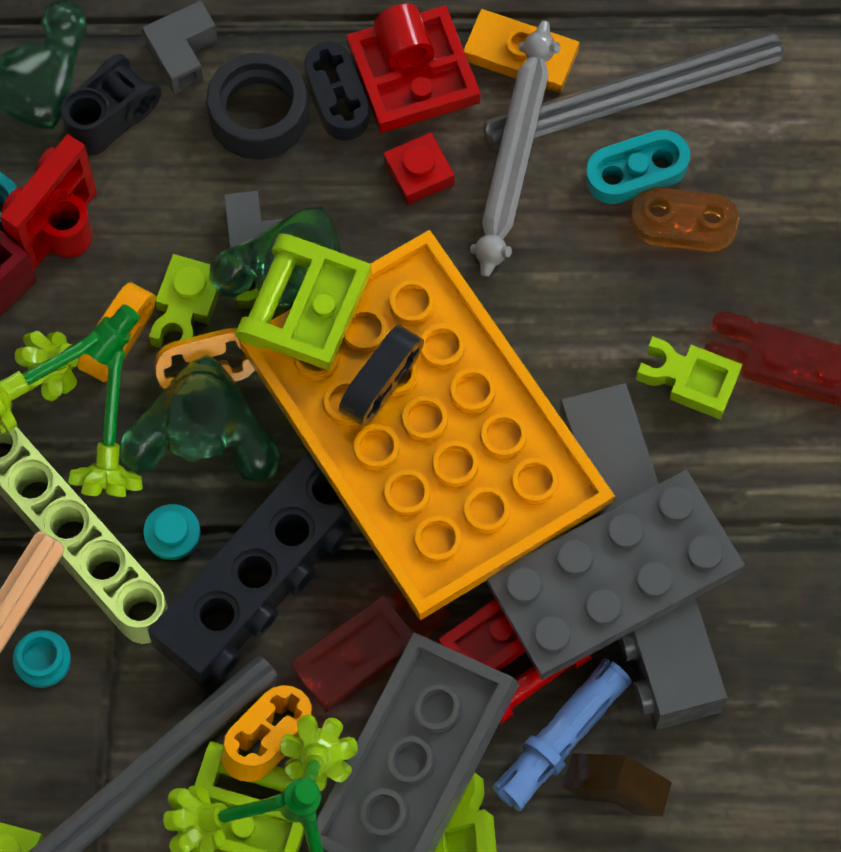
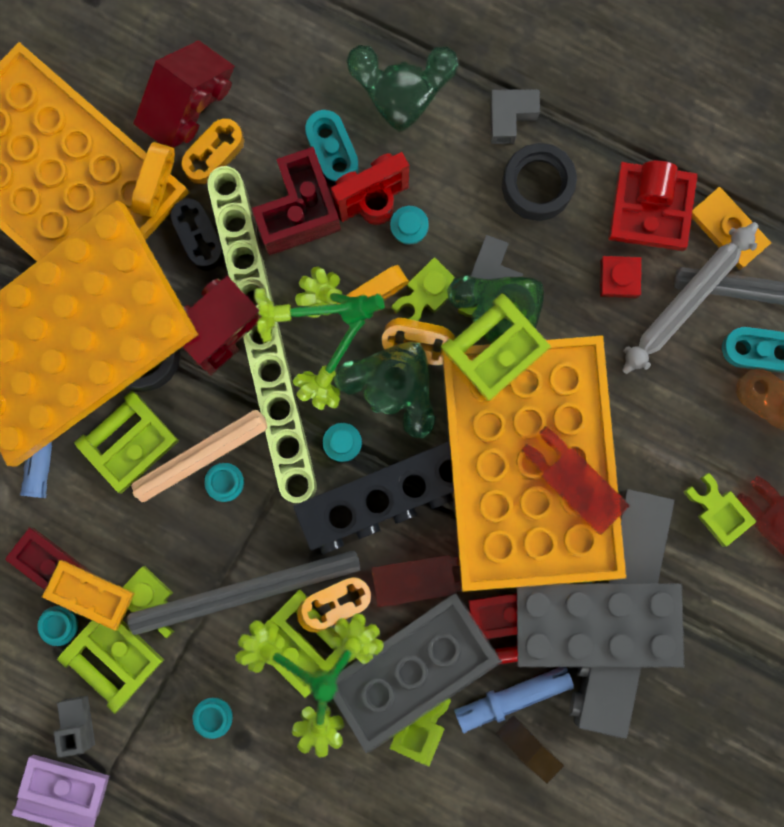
camera: 30 degrees right, 15 degrees up
black piece [61,54,162,156] -> none
black beam [304,42,369,141] -> none
black beam [339,324,424,427] -> none
none -> teal plate [390,206,429,244]
none -> clear red hinge [521,426,630,535]

